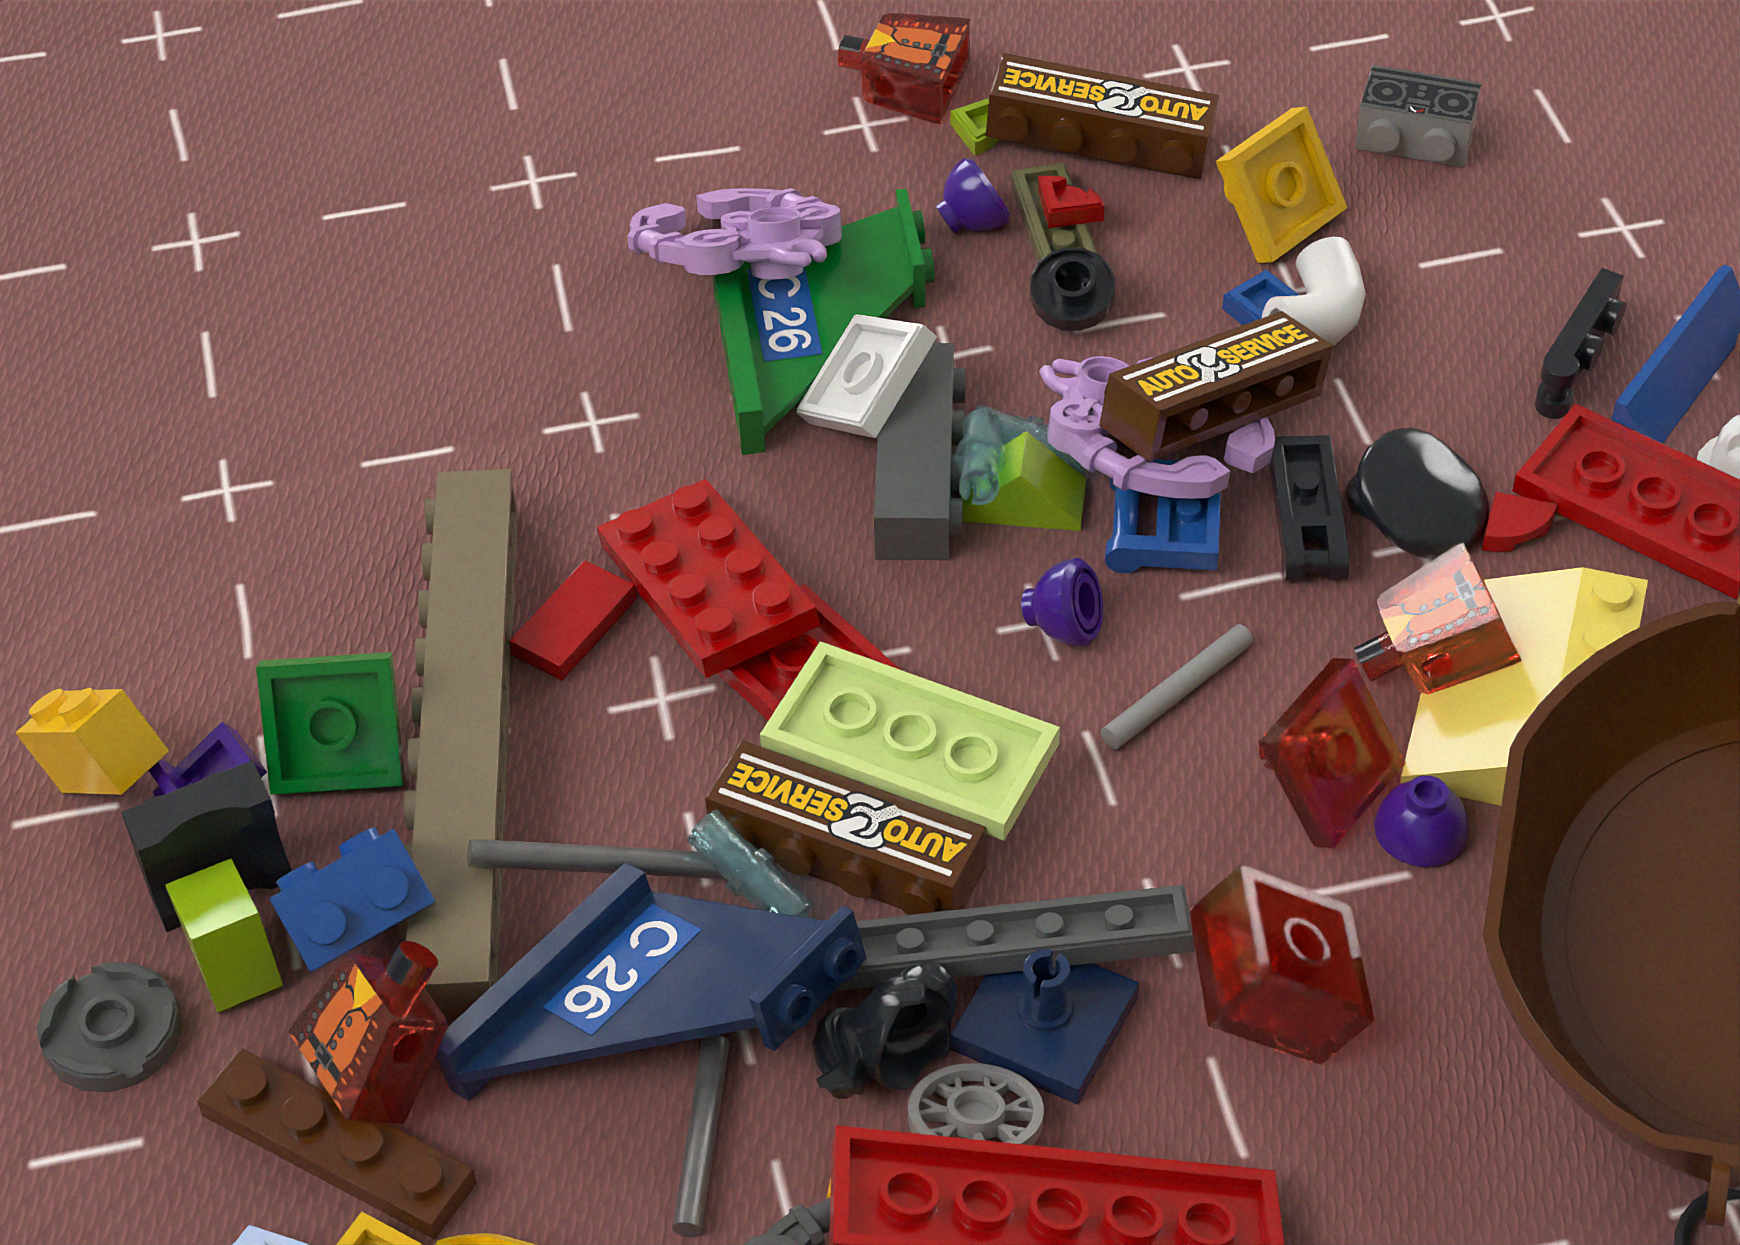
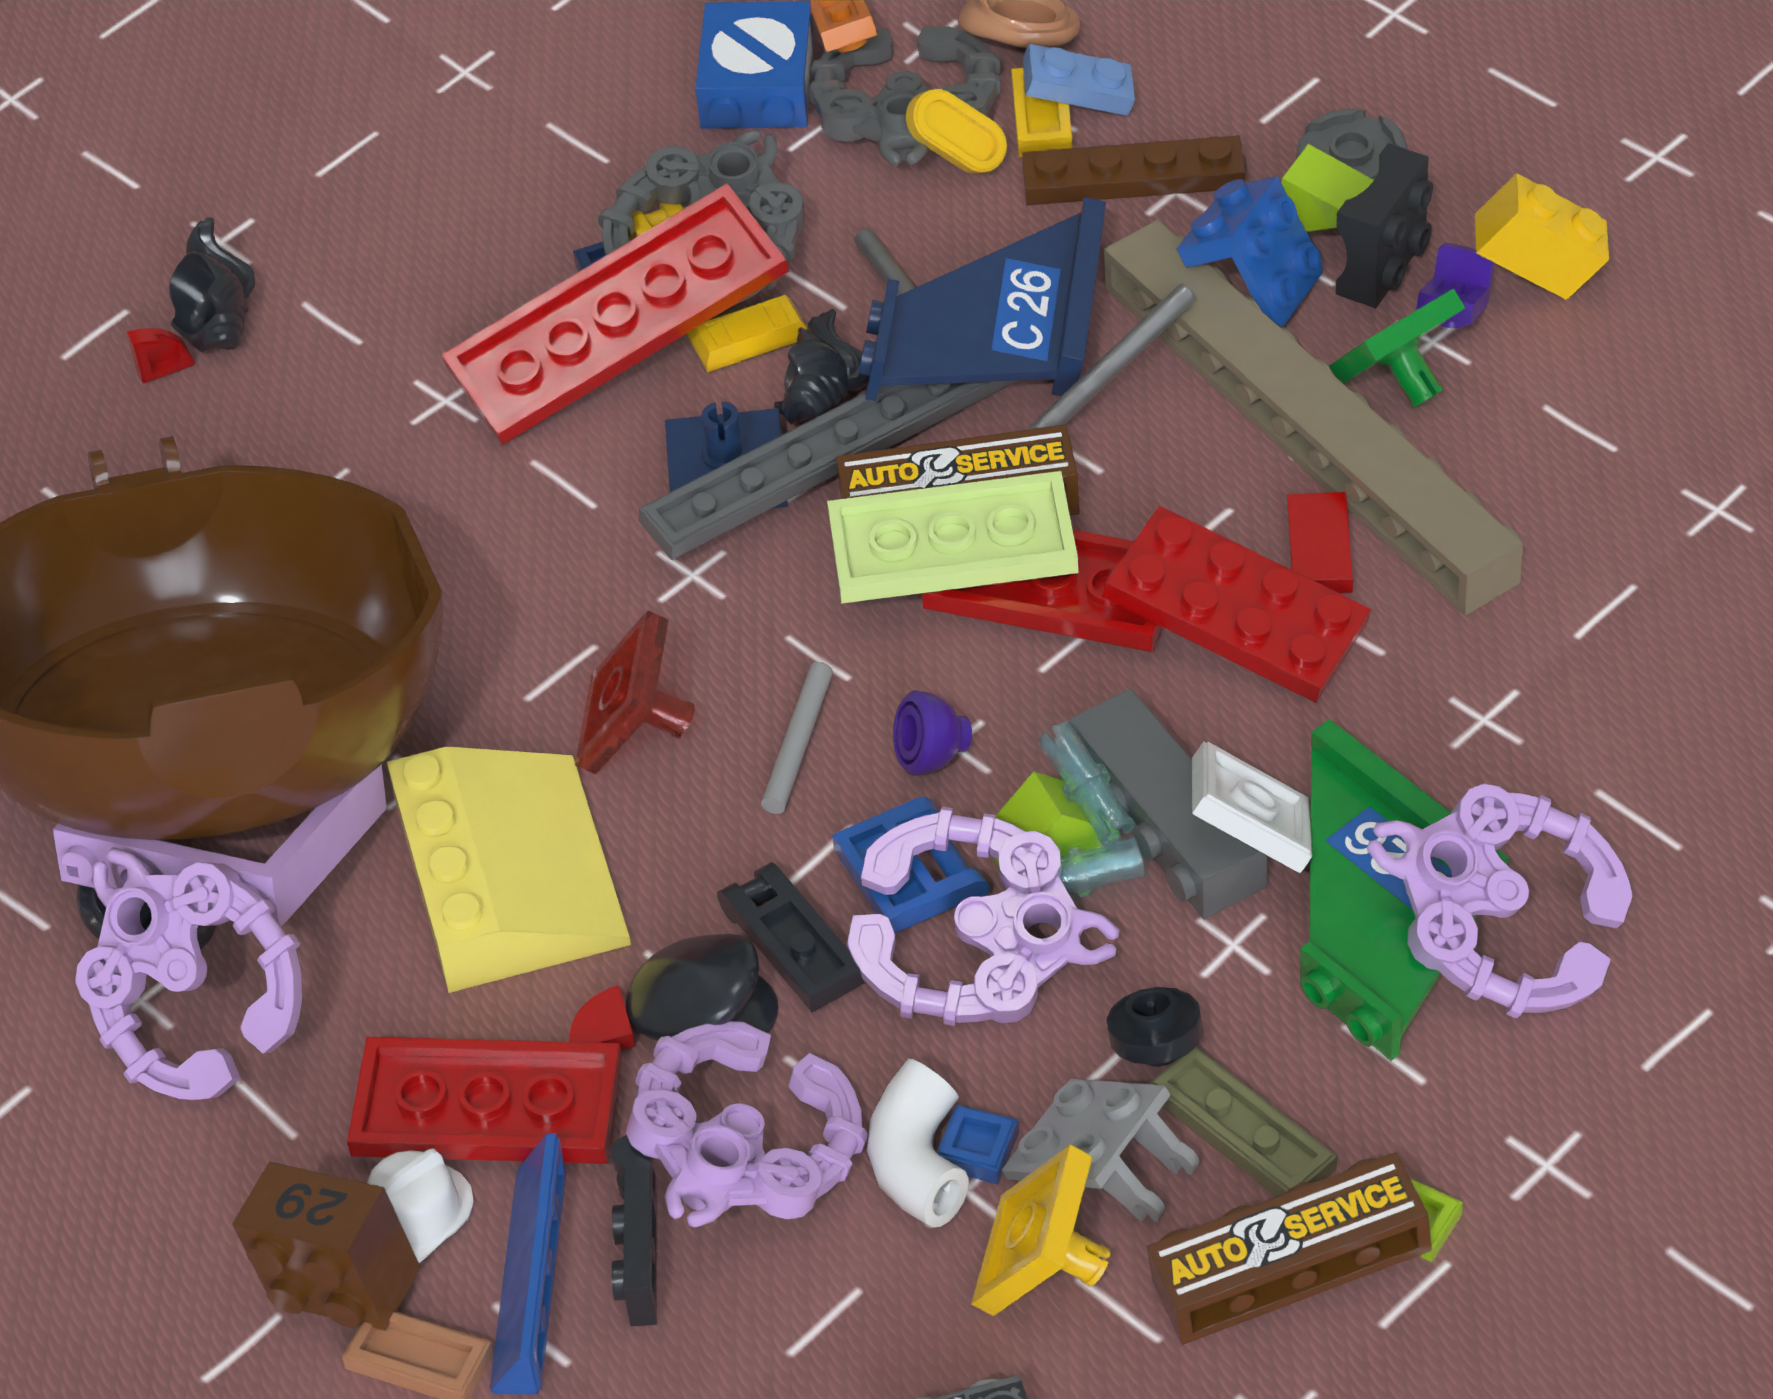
camera: 150 degrees right, 0 degrees up
clear red torso [288,941,447,1124] -> none
clear light blue pin [687,810,814,917] -> none
clear red torso [838,13,970,125] -> none
light grey wheel [908,1063,1044,1145] -> none
dark purple brick [935,158,1010,234] -> none
red tile [1038,176,1105,228] -> none
reddish brown brick [1099,311,1333,462] -> none
clear red brick [1189,864,1375,1065] -> none
clear red torso [1354,543,1522,694] -> none
dark purple brick [1374,776,1469,867] -> none
none -> lavender piece [626,1022,869,1228]
none -> light grey plate [1001,1078,1200,1222]

